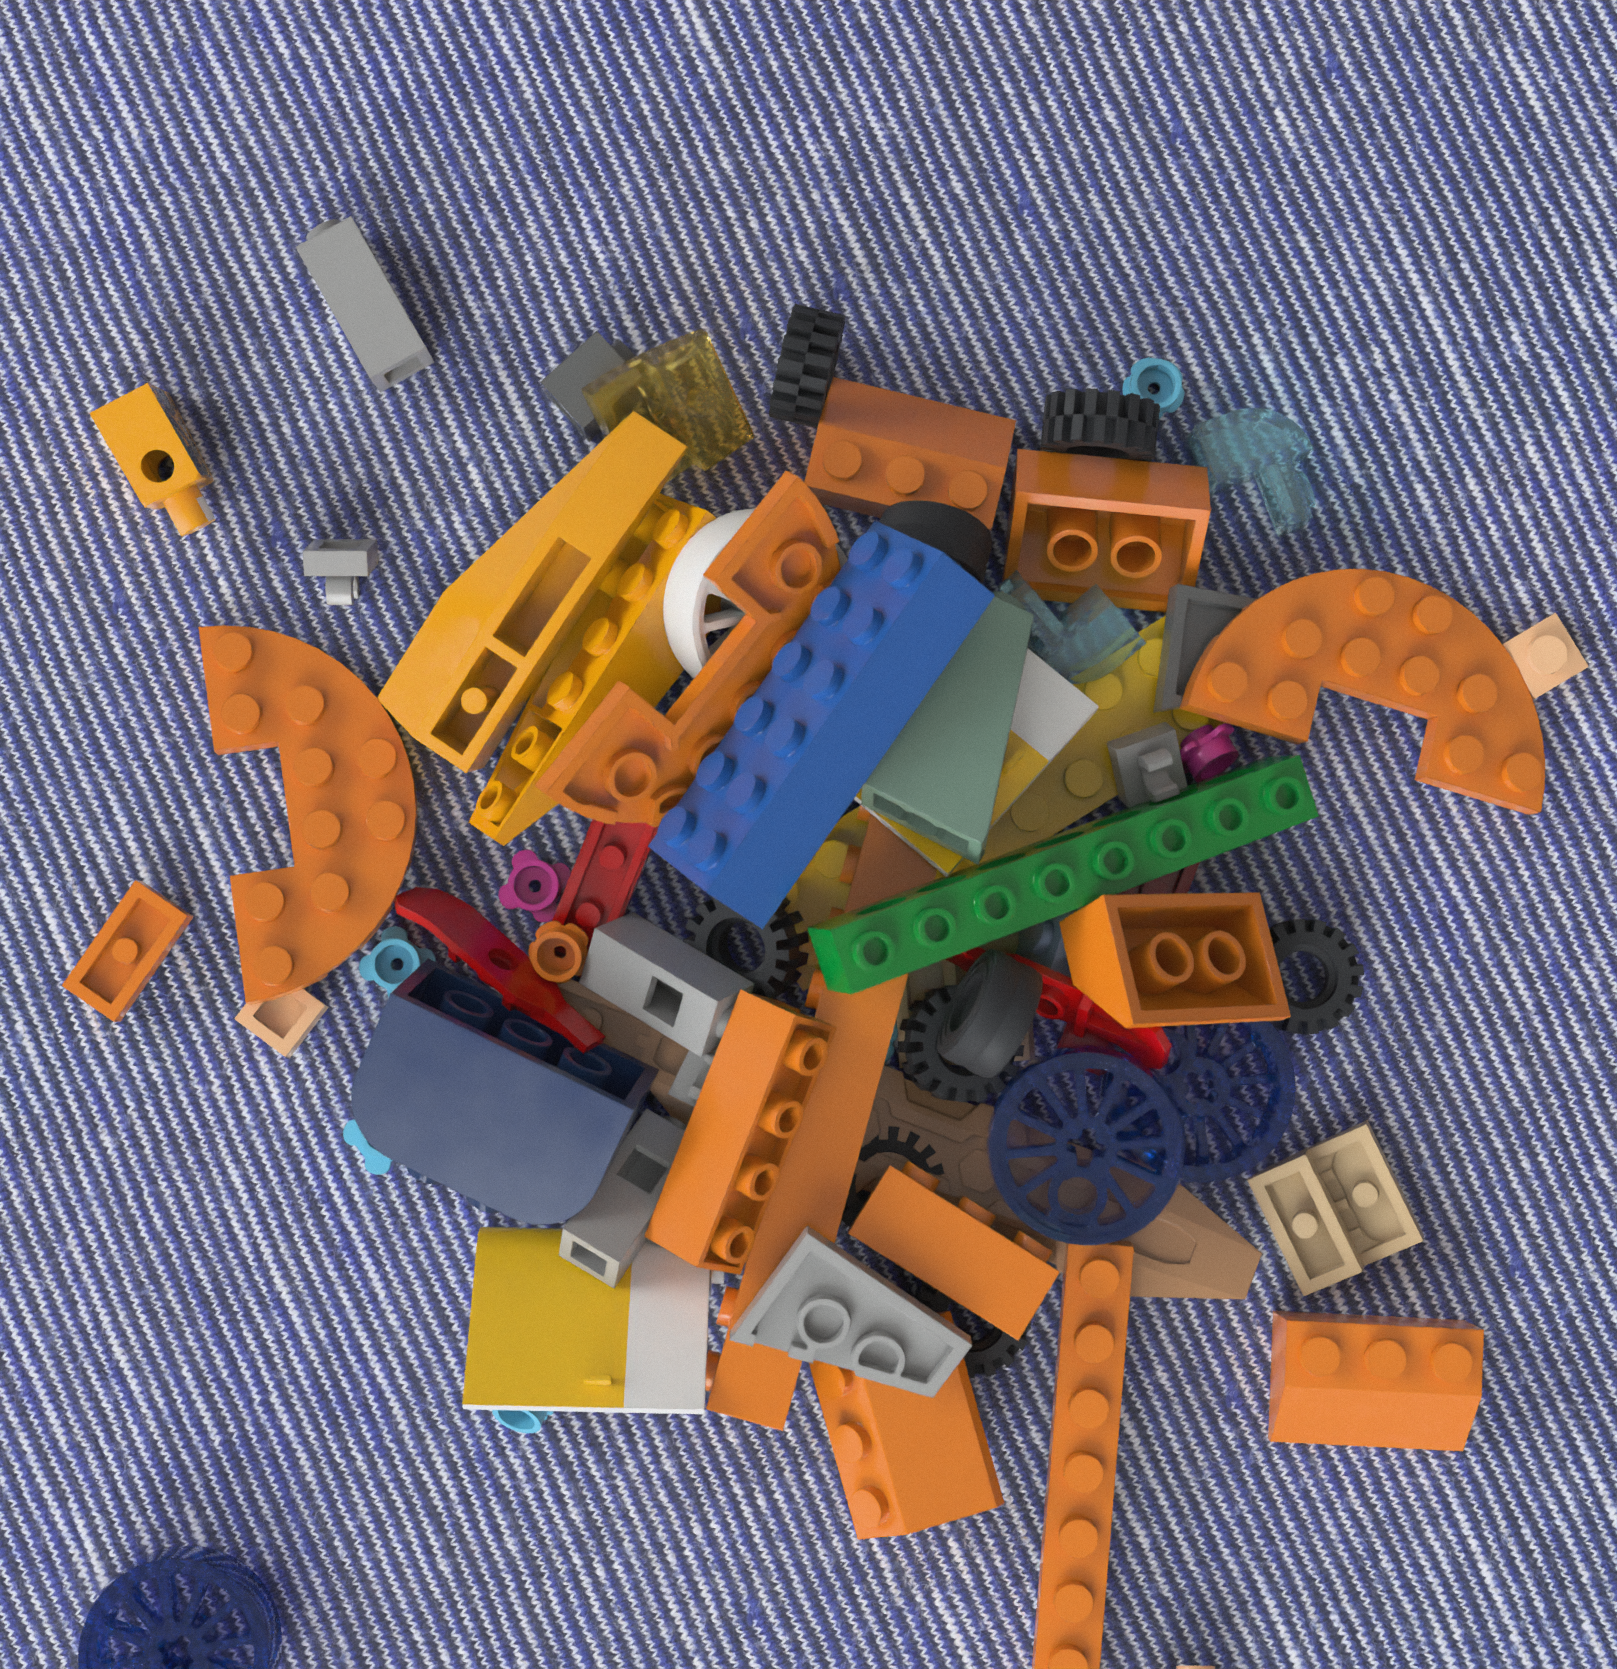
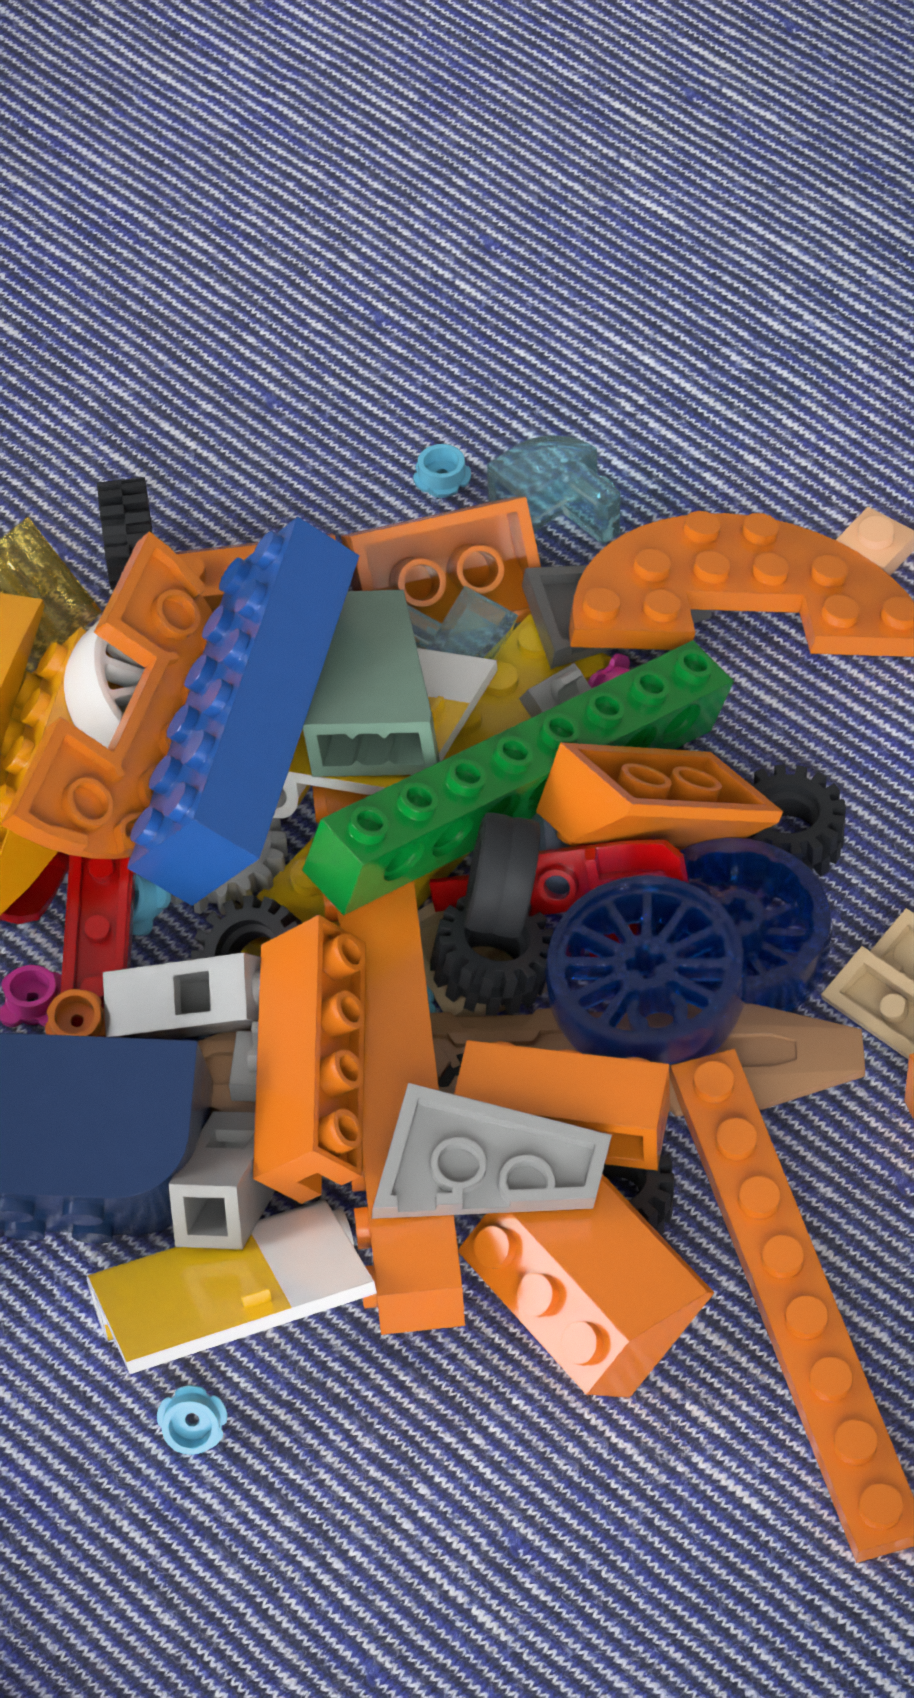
camera: 20 degrees left, 35 degrees down
black tyre [1040,388,1160,462] -> none

